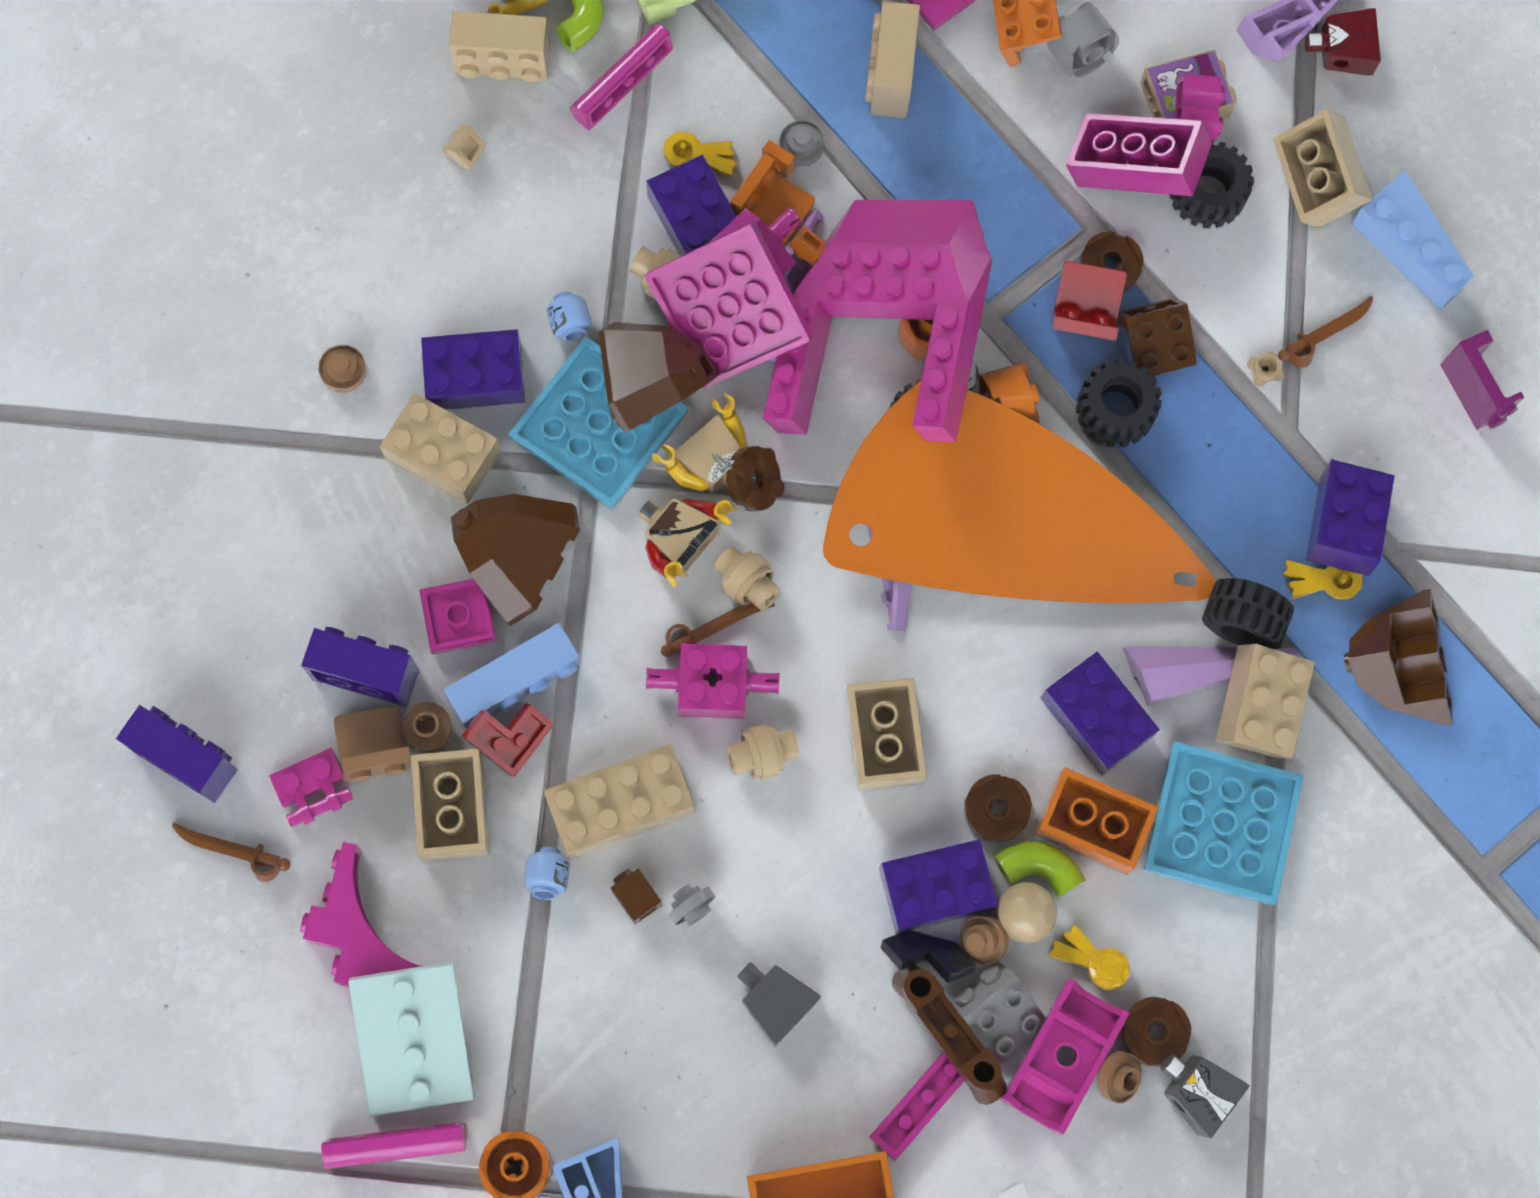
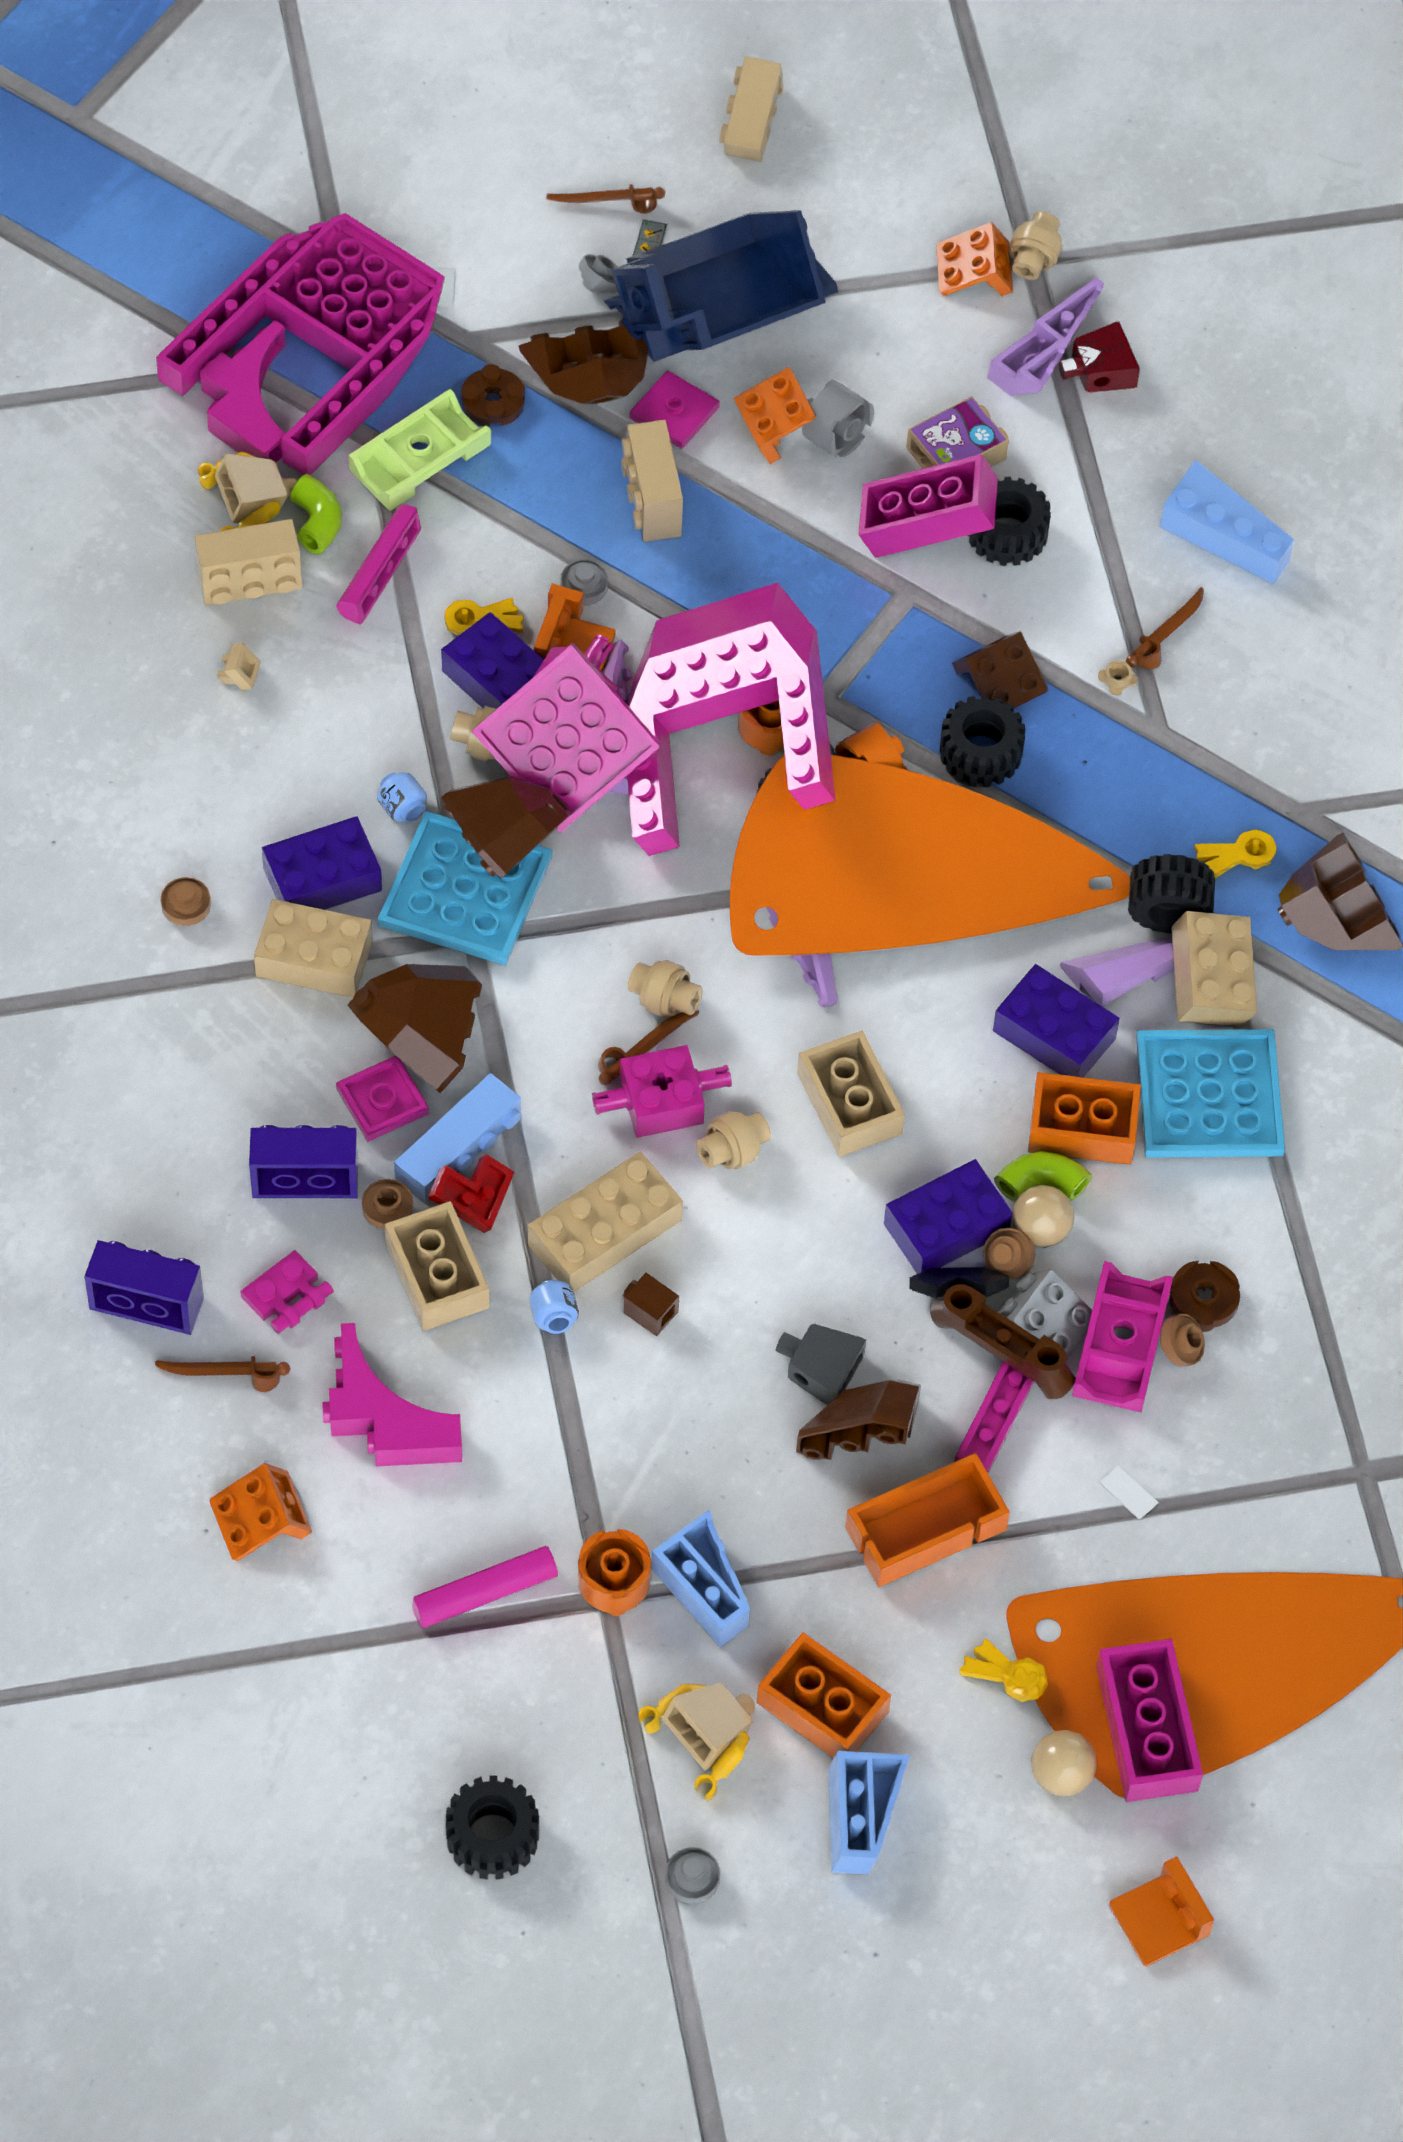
camera: 15 degrees left, 15 degrees down
medium nougat bracket [334,706,411,782] -> none
light aqua plate [348,961,475,1116] -> none
torso [638,499,738,587] -> none
torso [652,393,748,494] -> none
light grey plate [668,884,716,926] -> none
reddish brown plate [726,446,785,511] -> none
orange plate [788,224,826,266] -> none
reddish brown plate [964,774,1032,842] -> none
yellow piece [1049,925,1130,990] -> none
bracket [1051,260,1127,341] -> none
reddish brown plate [1079,231,1144,292] -> none
dark grey torso [1160,1054,1250,1139] -> none
dark pink brick [1174,74,1225,141] -> none
tan brick [1273,109,1373,228] -> none
dark purple brick [1306,459,1395,576] -> none
magenta panel [1440,330,1525,430] -> none
none -> orange bracket [209,1463,312,1561]
none -> reddish brown brick [796,1380,921,1460]

